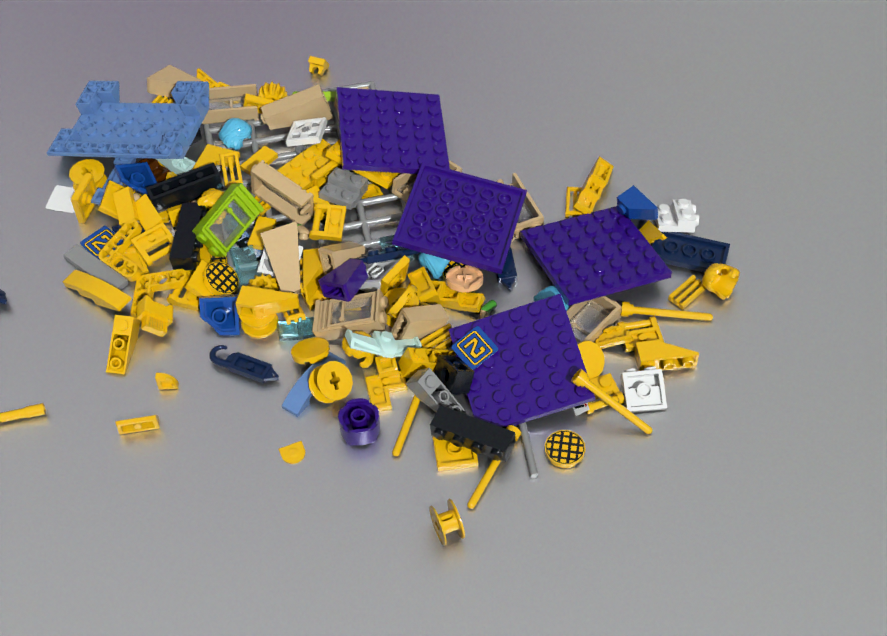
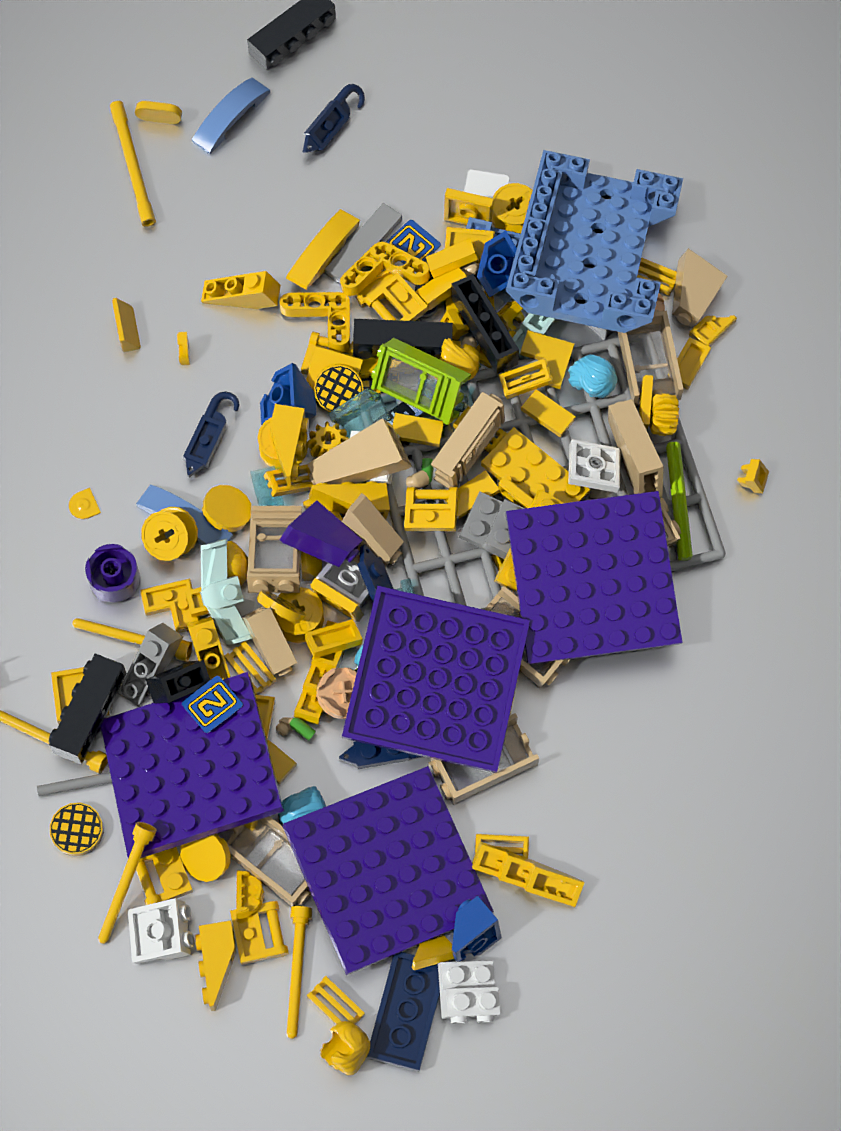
camera: 85 degrees right, 15 degrees up
yellow piece [137,295,173,337] -> none

